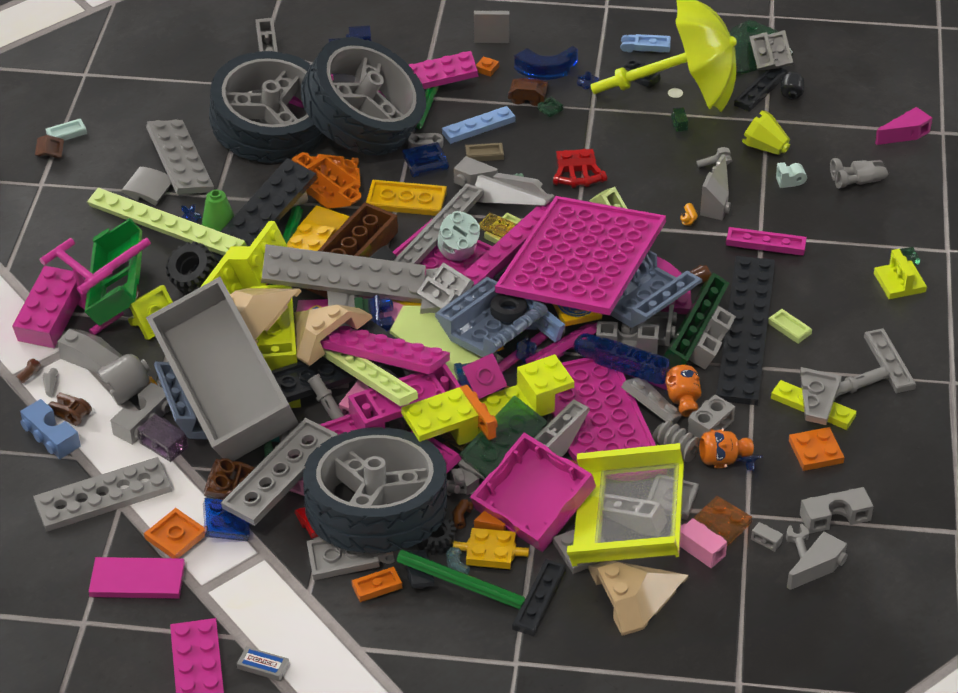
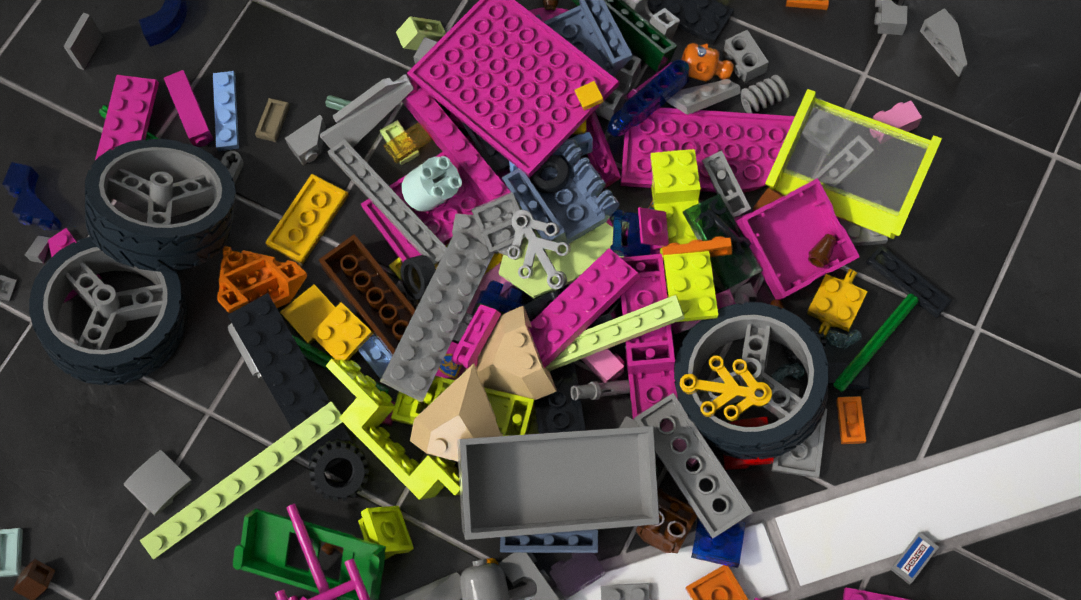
camera: 65 degrees left, 25 degrees up
light grey plate [146,119,214,194] -> none
clear blue plant [181,204,202,223] -> none
bright green cone [201,189,235,232] -> none
clear blue plate [403,142,449,177] -> none
orange piece [474,511,506,531] -> none
orange plate [476,56,499,77] -> none
reddish brown slope [508,78,549,106] -> none
clear green tile [538,97,563,117] -> none
red plate [553,149,607,188] -> none
tan wedge [588,561,689,636] -> none
clear orange plate [694,496,752,546] -> none
orange piece [699,429,754,468] -> none
clear blue plant [736,455,763,471] -> none
light grey piece [751,522,783,552] -> none
light grey bar [786,524,809,559] -> none
none -> dark pink brick [164,70,214,147]
none -> dark pink plate [452,304,501,368]
none -> light grey plant [507,210,571,289]
none -> yellow tile [574,81,604,111]
none -> yellow plant [680,356,772,421]
none -> black bar [695,199,751,255]
none -> reddish brown cone [808,234,837,268]

